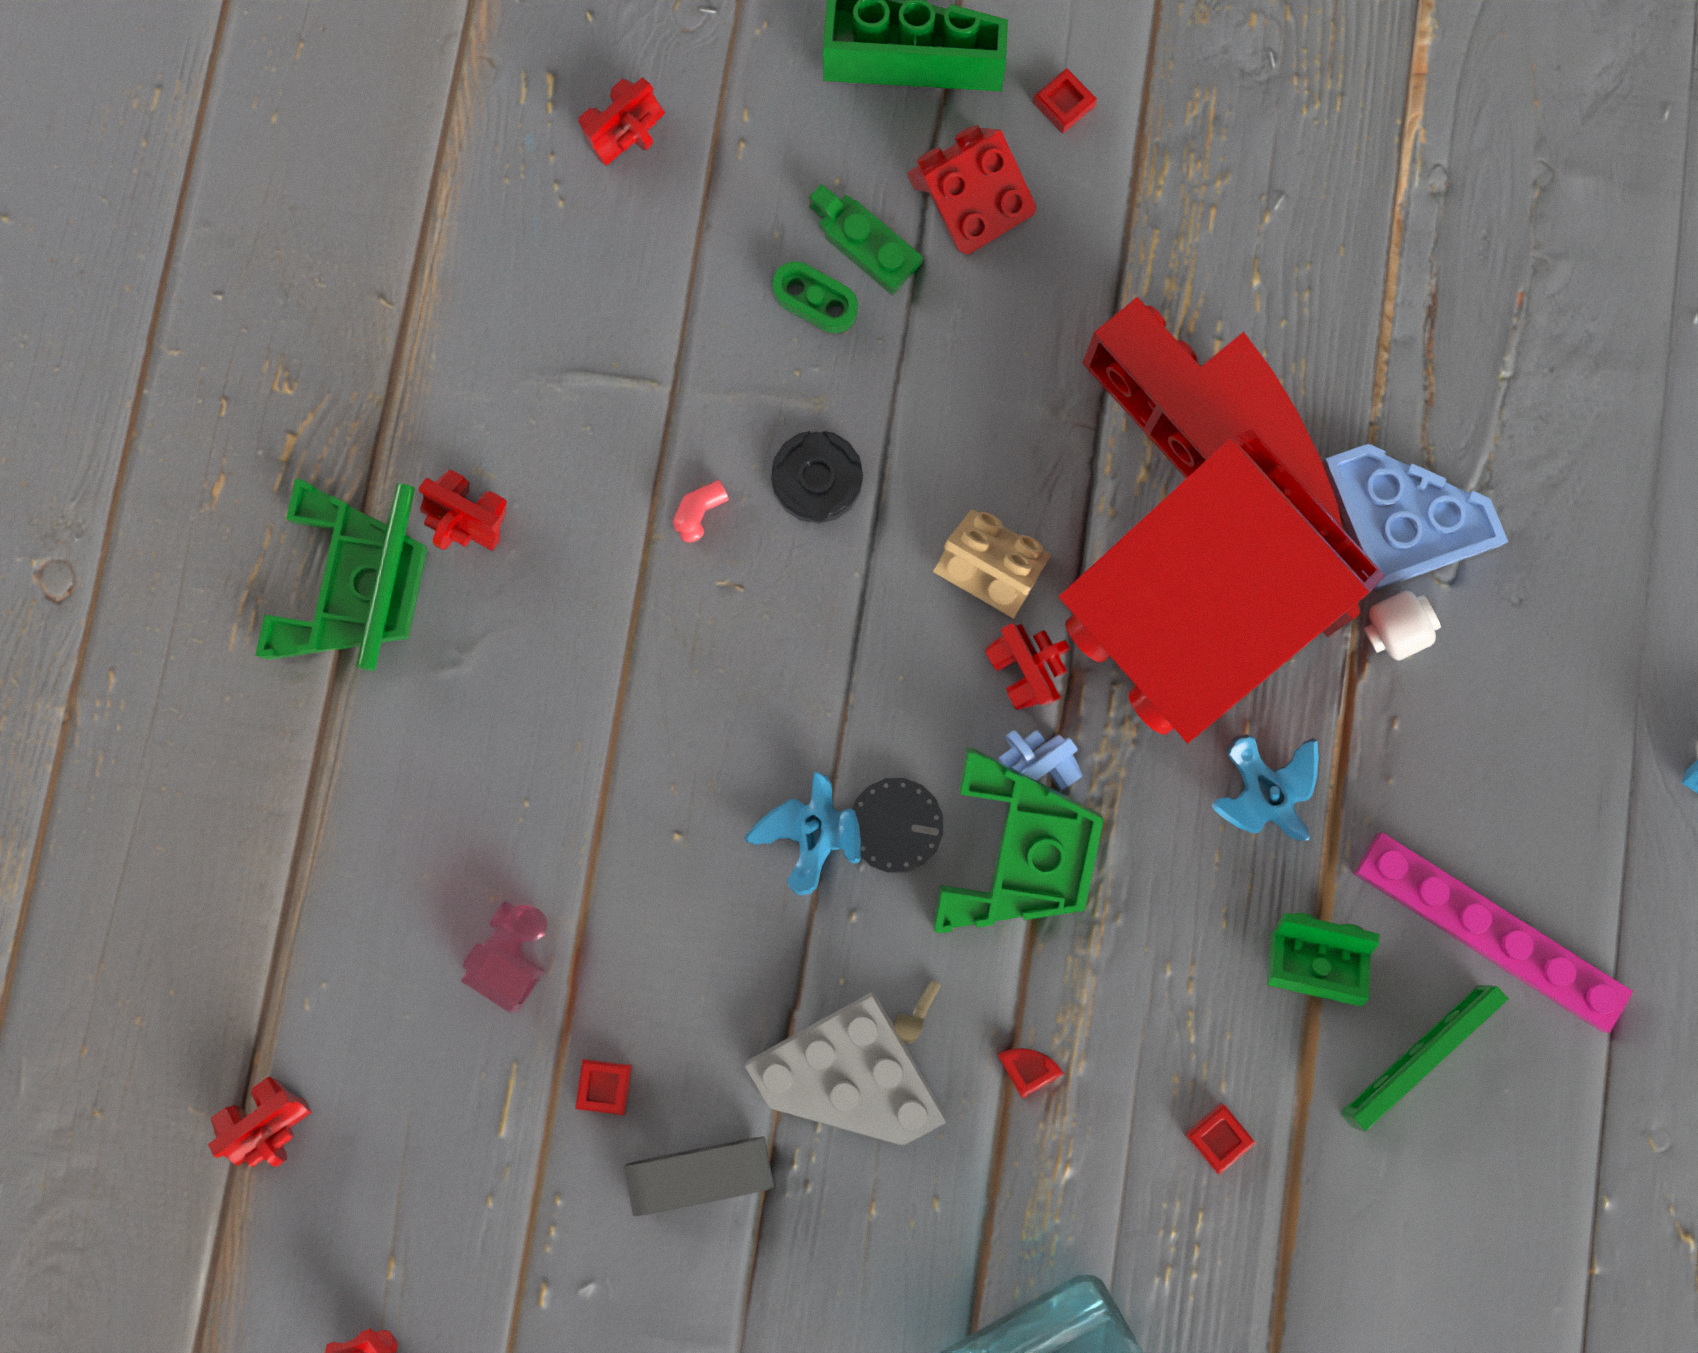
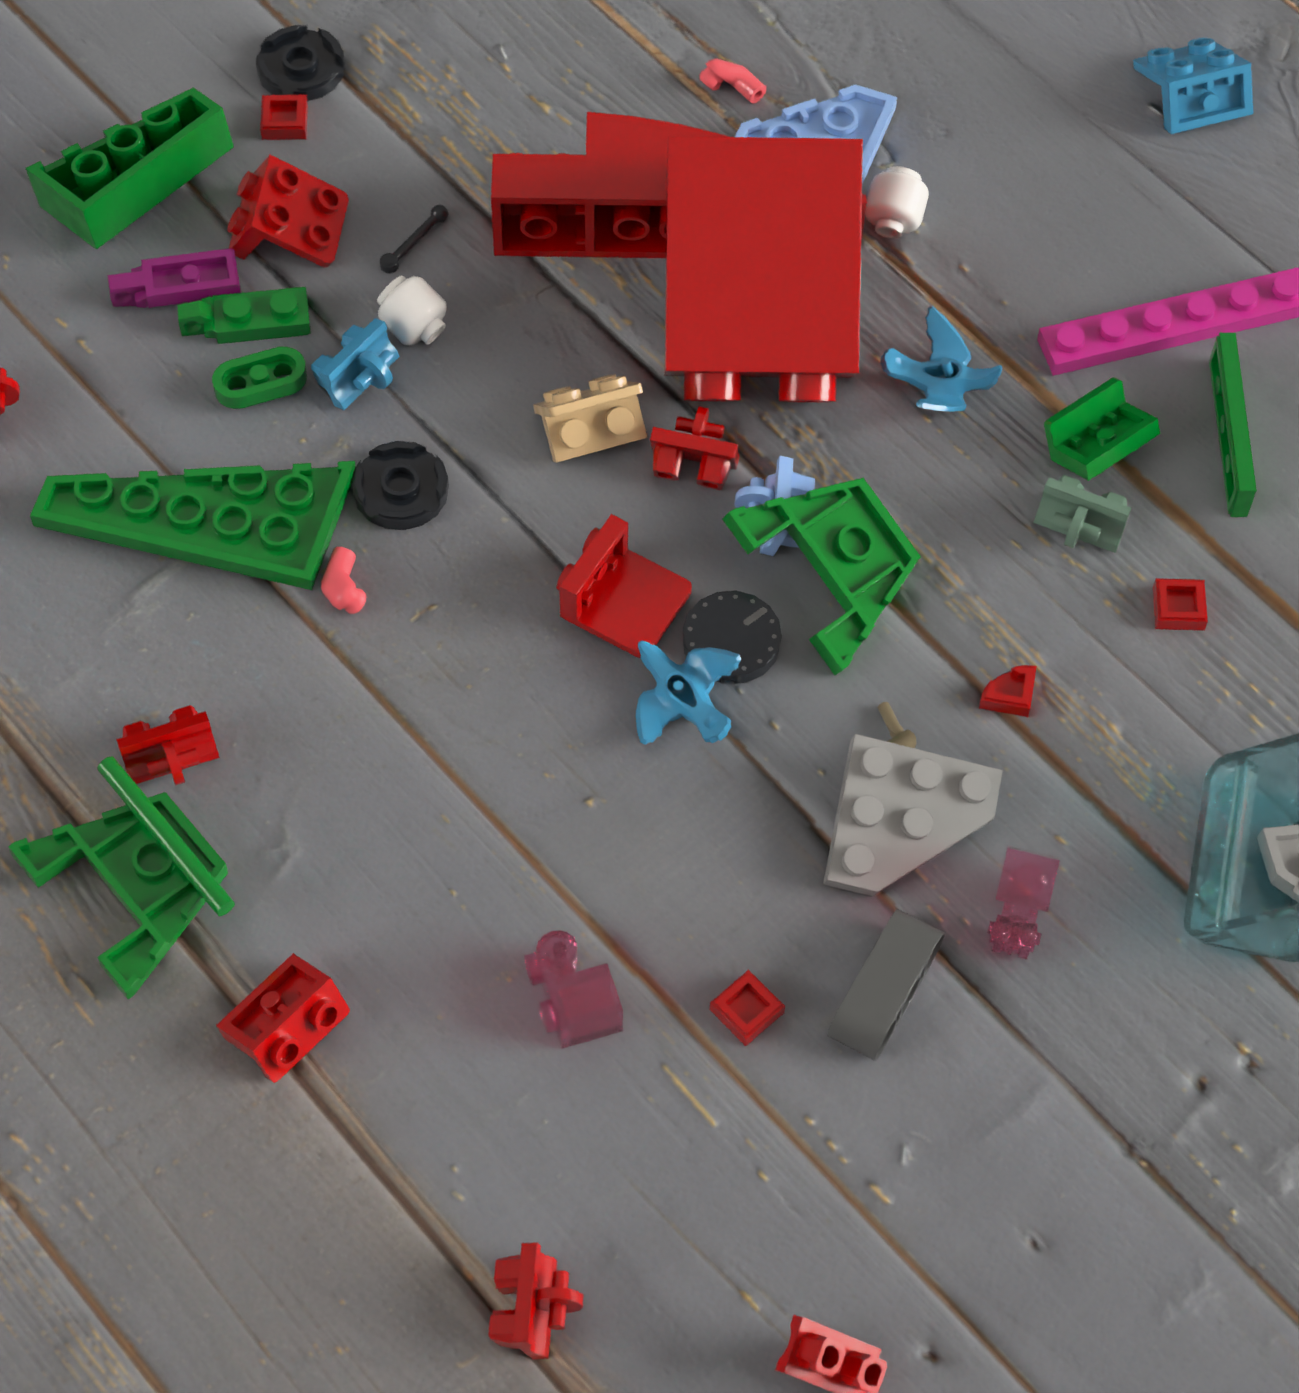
camera: 50 degrees left, 20 degrees down
none -> green wing [30,461,356,590]
none -> magenta hinge [108,248,241,308]
none -> red bracket [216,953,350,1083]
none -> black tile [256,25,345,102]
none -> dark azure hips [311,318,400,410]
none -> white head [377,275,447,346]
none -> black hinge [380,205,449,273]
none -> red bracket [556,514,692,658]
none -> coral arm [699,58,766,104]
none -> clear pink brick [987,846,1060,960]
none -> sand green hips [1033,475,1132,553]

